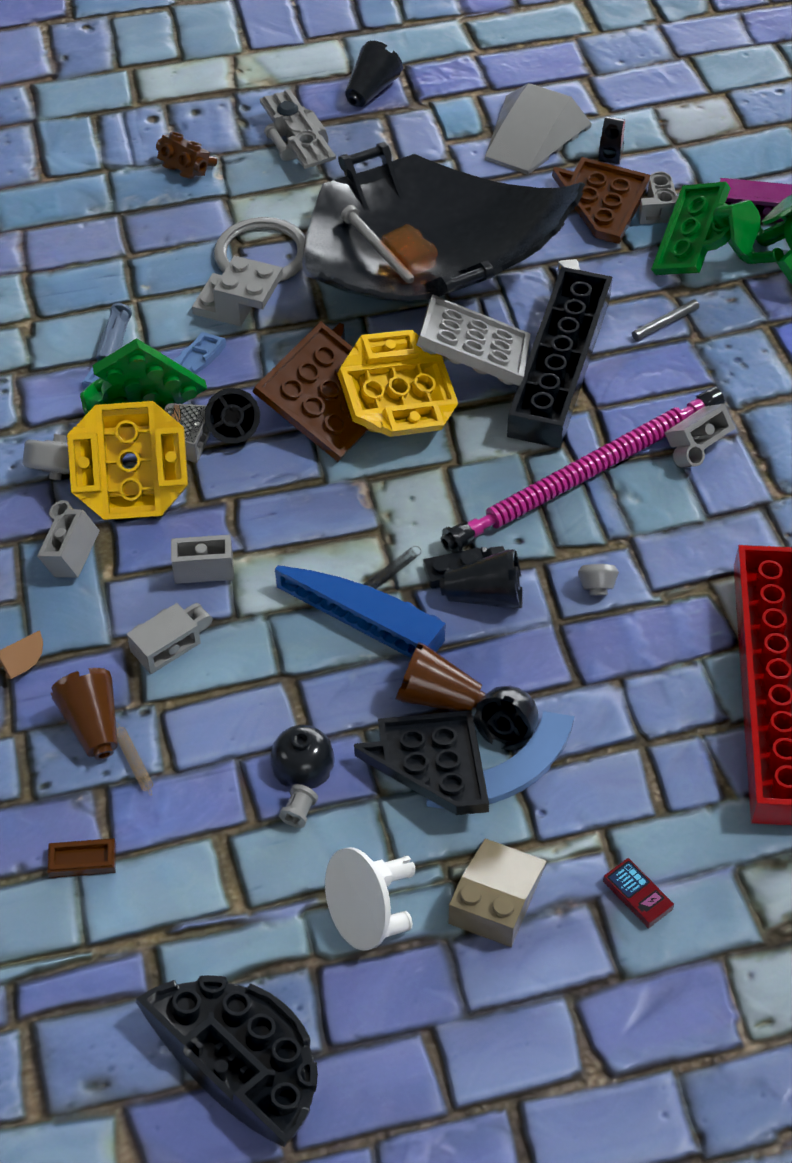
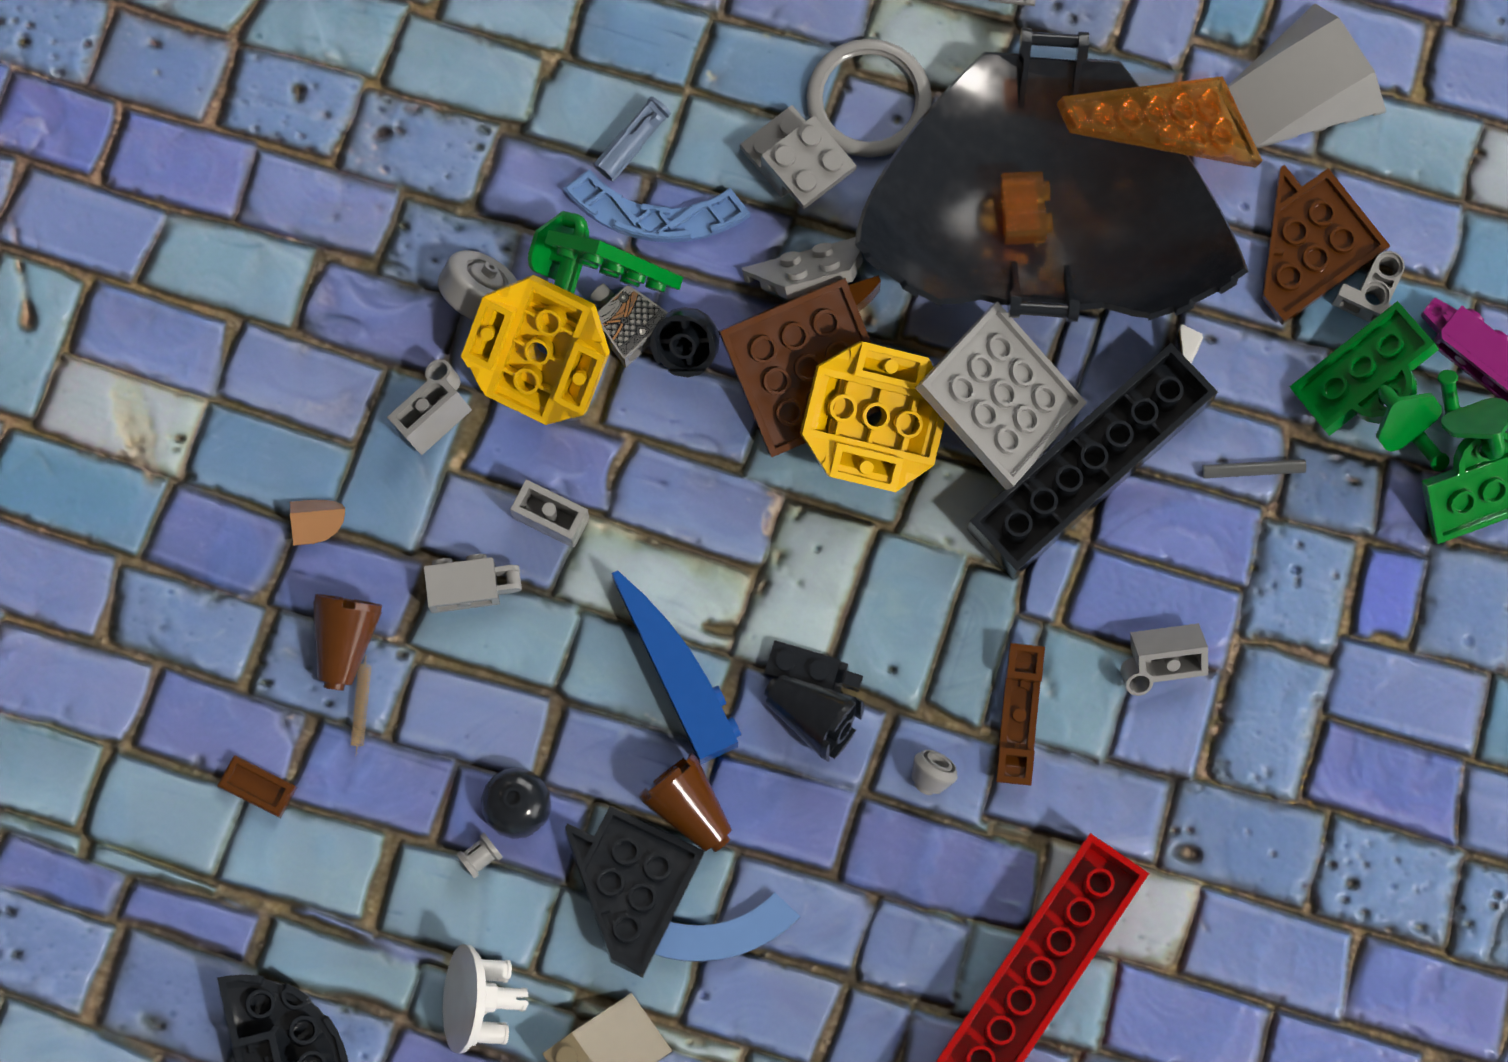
camera: 30 degrees right, 25 degrees up
light grey bar [341,205,414,283] -> none
dark grey piece [364,546,421,589] -> none
dark pink hose [440,387,725,553] -> none
black cylinder [474,685,538,750] -> none
black leg [598,116,625,164] -> none
none -> light grey wing [742,237,863,299]
none -> reddish brown slope [996,643,1045,786]
none -> clear orange wing [1057,76,1262,168]

